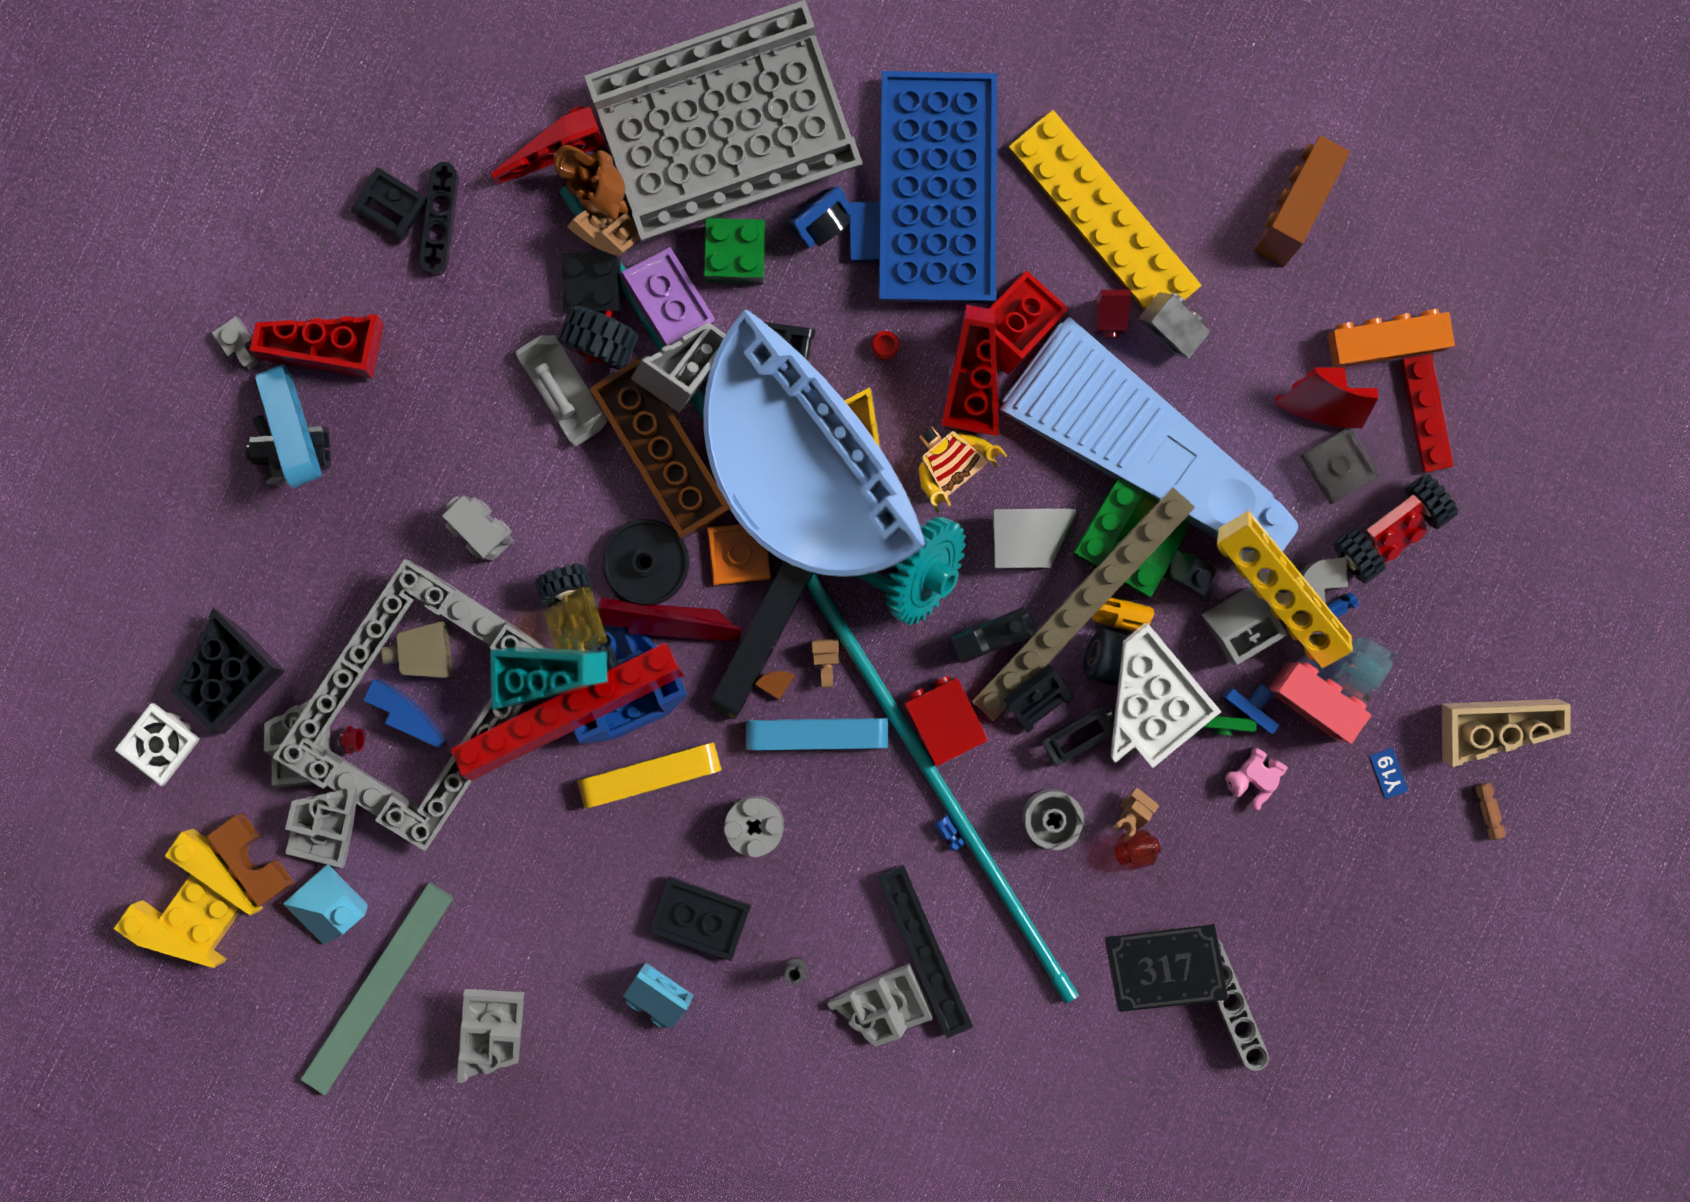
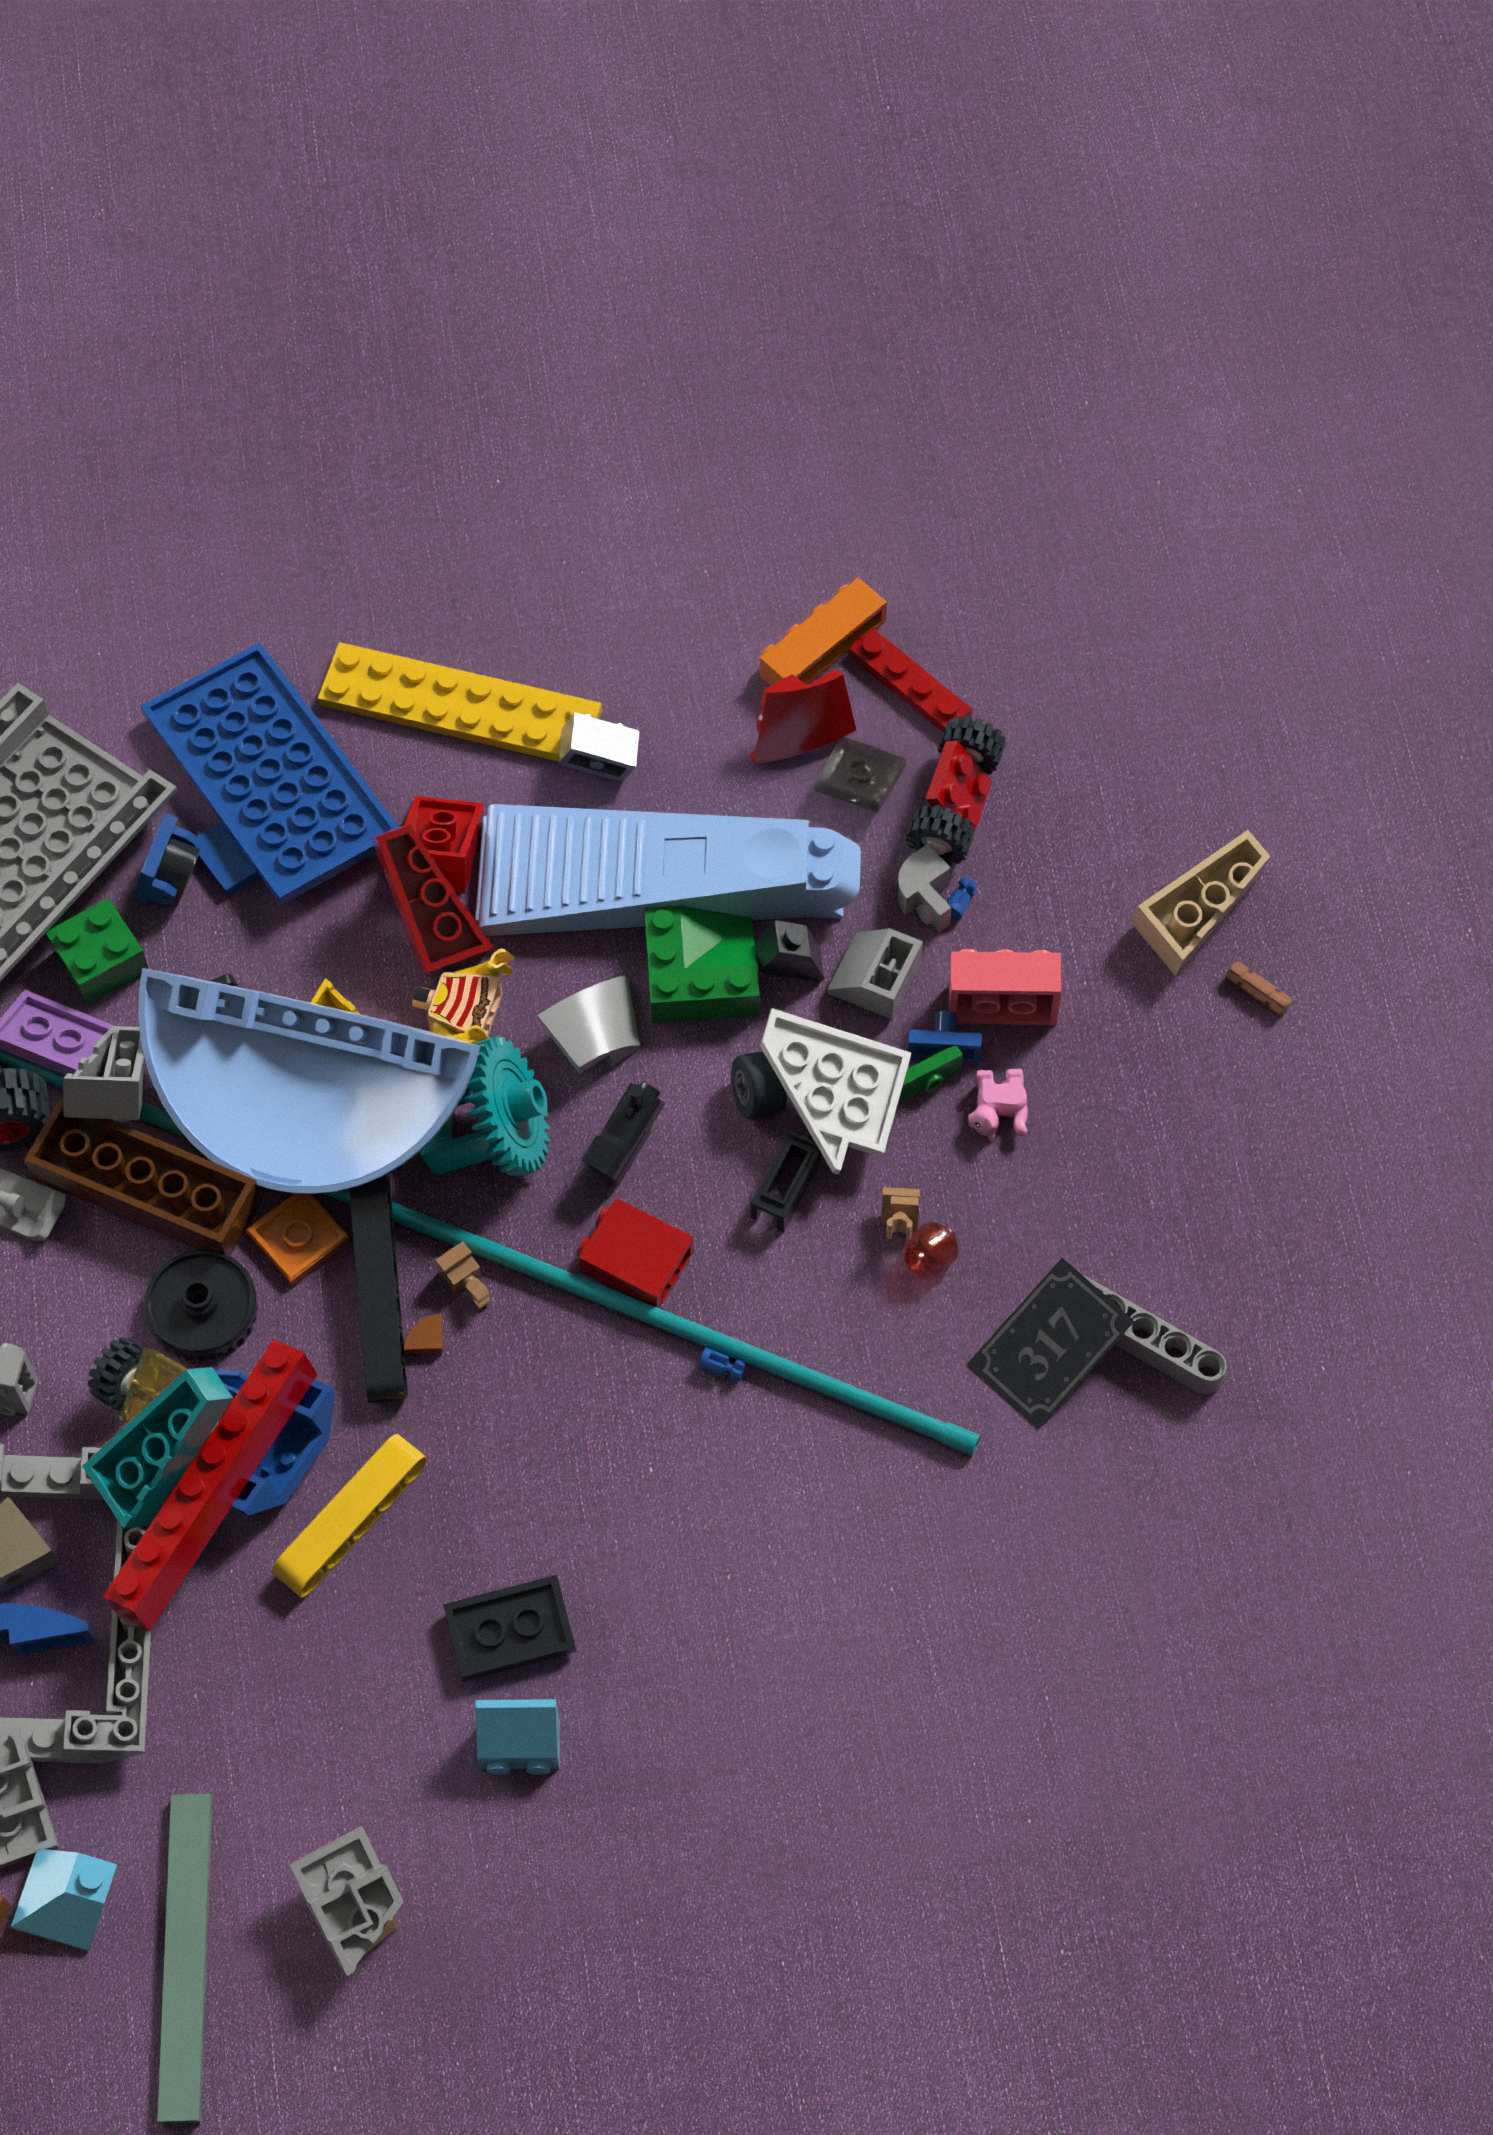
camera: 35 degrees left, 25 degrees down
dark red wedge [598,597,741,642] -> none
light grey brick [724,796,784,857] -> none
dark azure beam [745,718,888,750] -> none
dark grey pin [783,956,807,985] -> none
light grey slope [827,964,935,1047] -> none
red plate [871,331,900,360] -> none
black plate [877,864,973,1039] -> none
dark tan plate [972,486,1195,721] -> none
black plate [1003,664,1073,733] -> none
light grey brick [1022,789,1084,850] -> none
light orange arm [1091,598,1155,632] -> none
dark red slope [1094,290,1131,339] -> none
yellow brick [1217,510,1353,669] -> none
dark orange wedge [1254,135,1351,267] -> none
clear light blue brick [1330,636,1397,704] -> none
blue sticker [1370,747,1409,799] -> none

